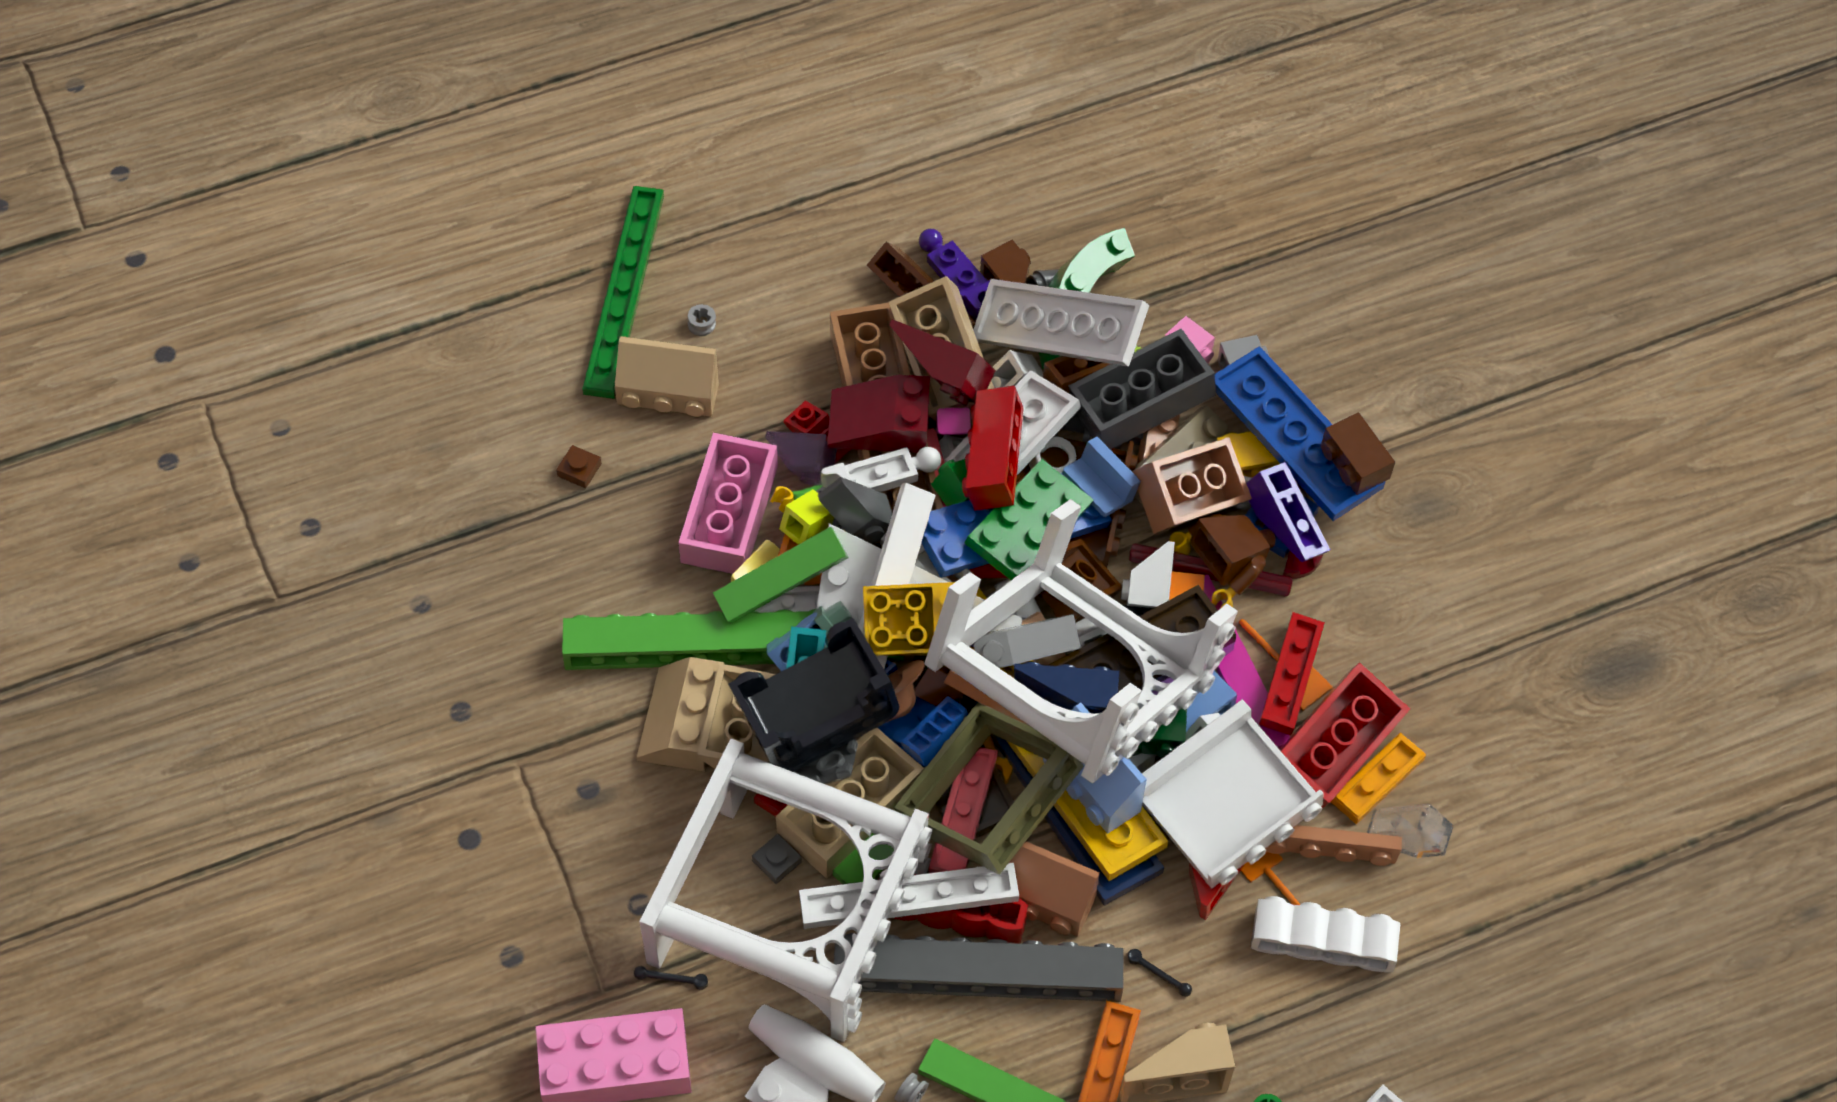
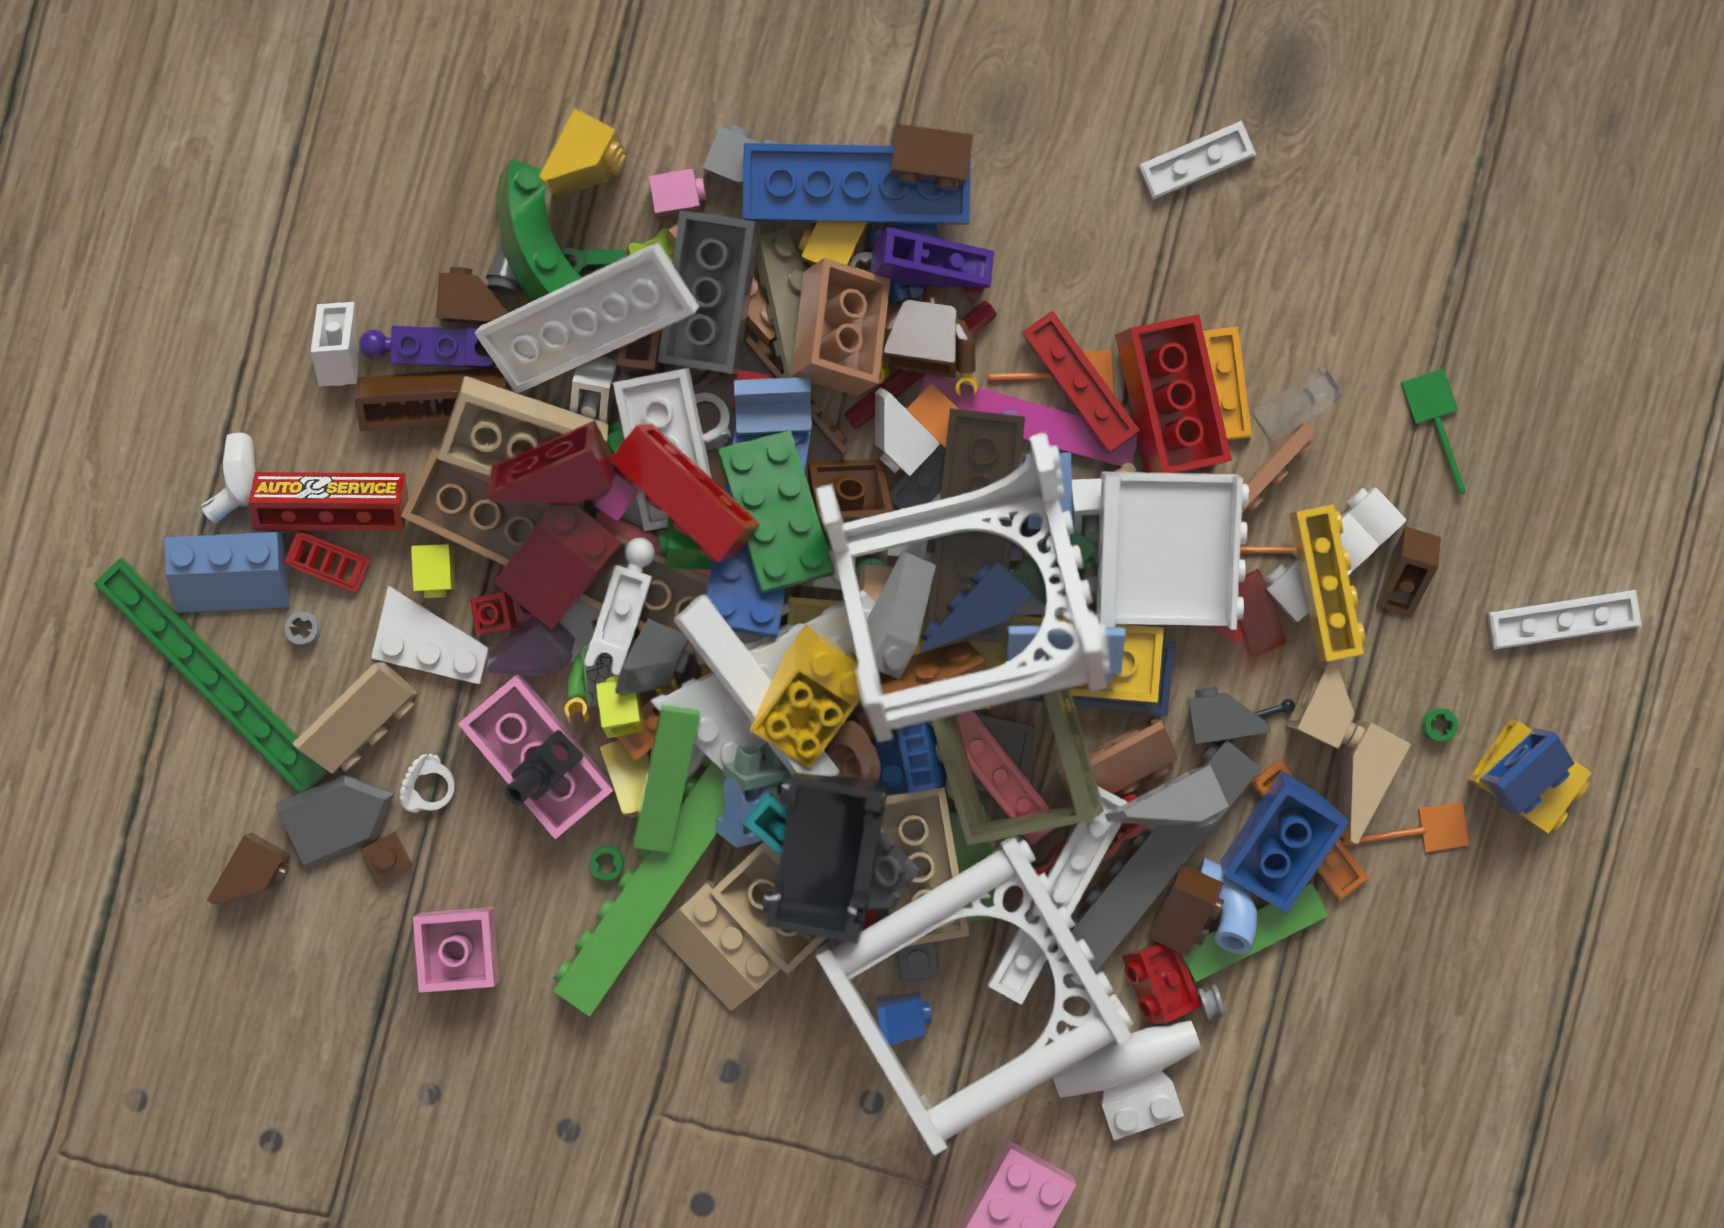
camera: 50 degrees left, 30 degrees up
none -> medium blue slope [164,532,290,613]
none -> white arm [201,433,256,524]
none -> reddish brown slope [207,833,291,904]
none -> red brick [248,472,409,531]
none -> dark grey tile [276,774,395,869]
none -> red slope [284,530,372,593]
none -> white slope [311,302,359,387]
none -> white wing [371,586,490,684]
none -> white piece [399,754,455,813]
none -> neon yellow brick [411,544,456,598]
none -> bright pink brick [413,907,500,993]
none -> black bracket [505,730,583,805]
none -> yellow slope [539,108,627,197]
none -> green bush [590,845,624,881]
none -> blue slope [876,992,932,1045]
none -> light grey slope [1105,765,1229,828]
none -> red bracket [1122,942,1202,1024]
none -> white tile [1138,121,1256,201]
none -> reddish brown brick [1147,864,1224,956]
none -> dark grey slope [1188,687,1271,744]
none -> light blue cylinder [1196,857,1258,954]
none -> blue slope [1220,770,1349,913]
none -> clear red slope [1238,569,1287,657]
none -> tan slope [1285,659,1355,748]
none -> yellow brick [1289,504,1366,662]
none -> reddish brown slope [1376,526,1441,618]
none -> green piece [1401,368,1466,495]

